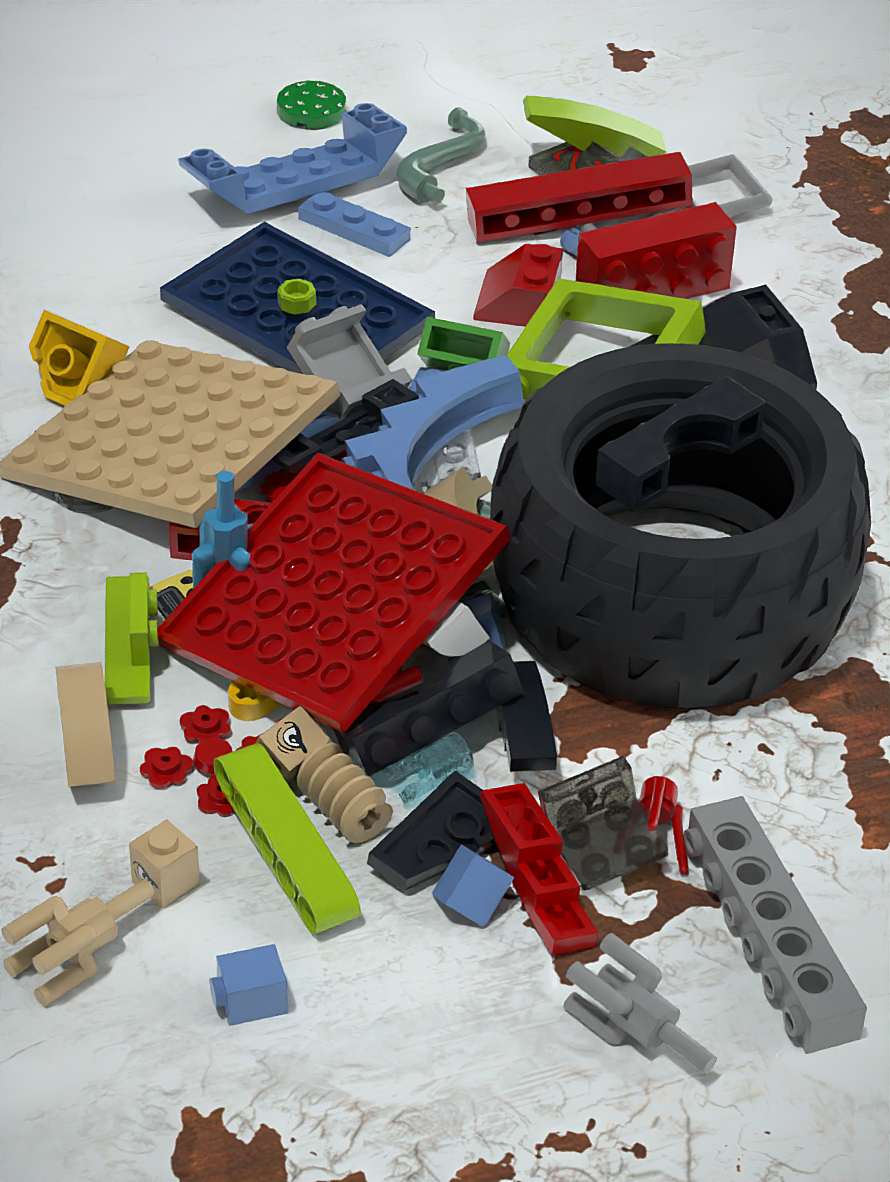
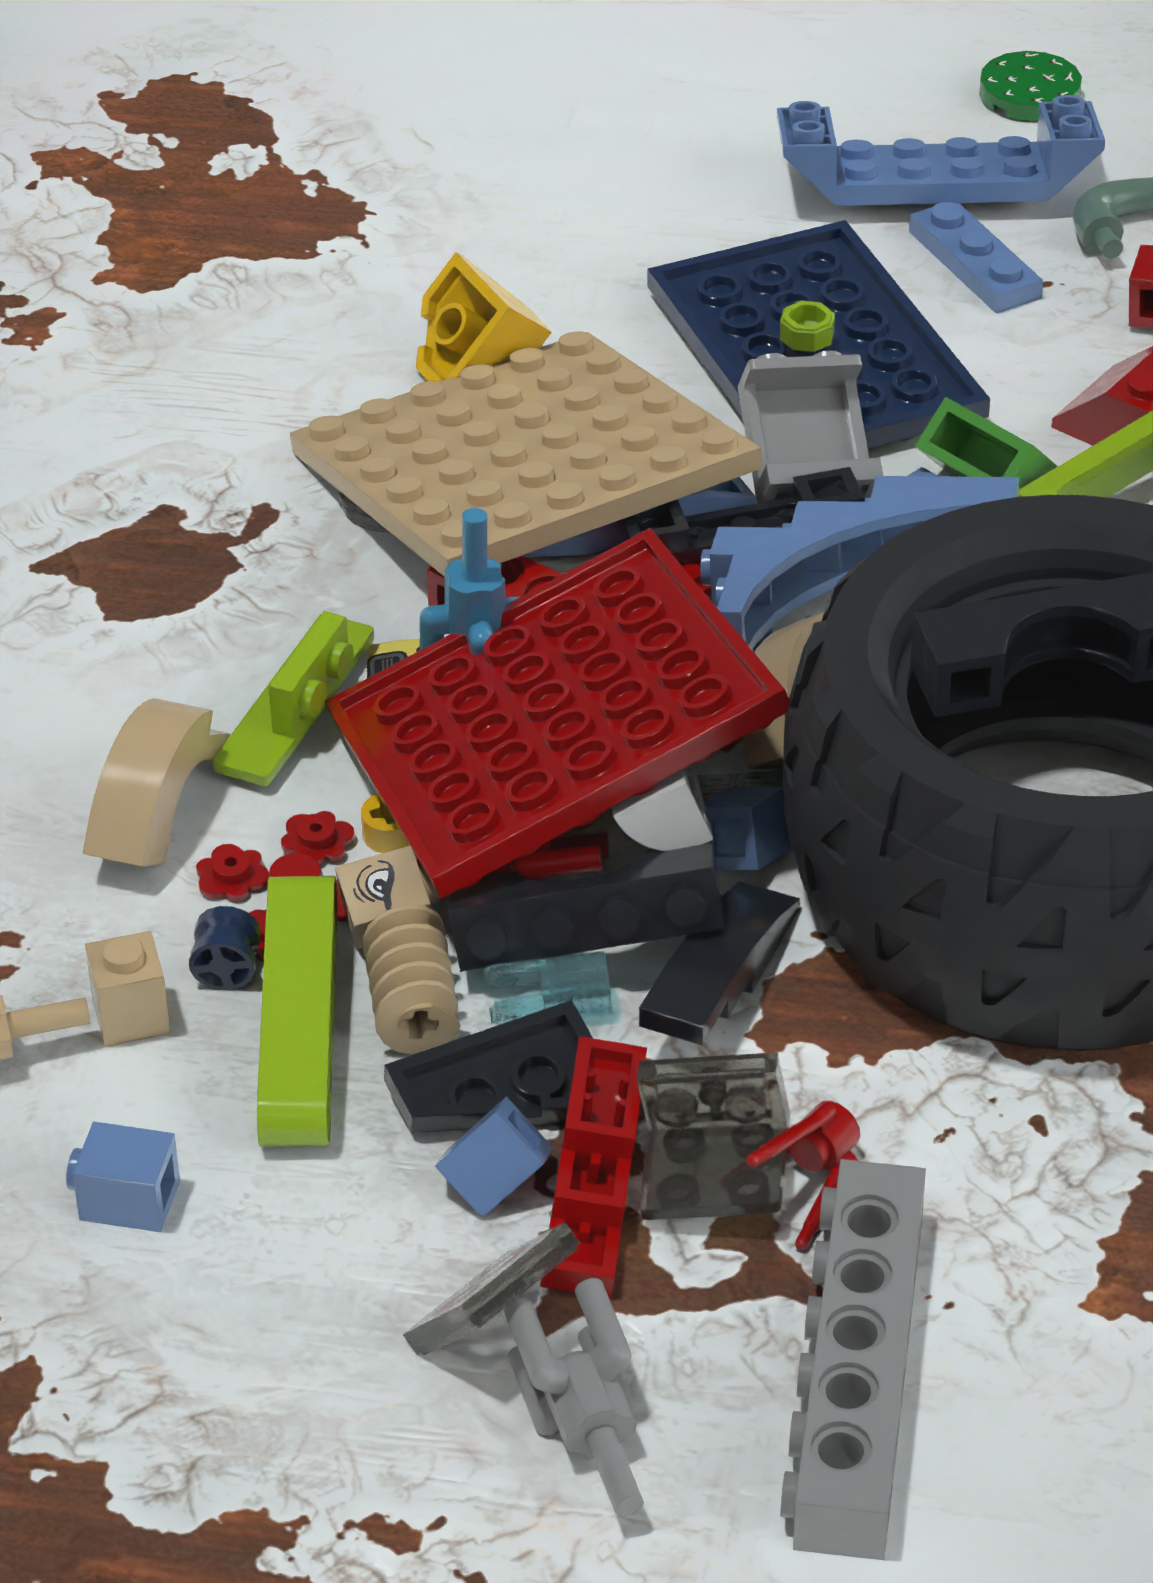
camera: 30 degrees right, 0 degrees up
none -> dark blue wheel [189,906,261,990]
none -> clear smoke tile [403,1222,580,1356]

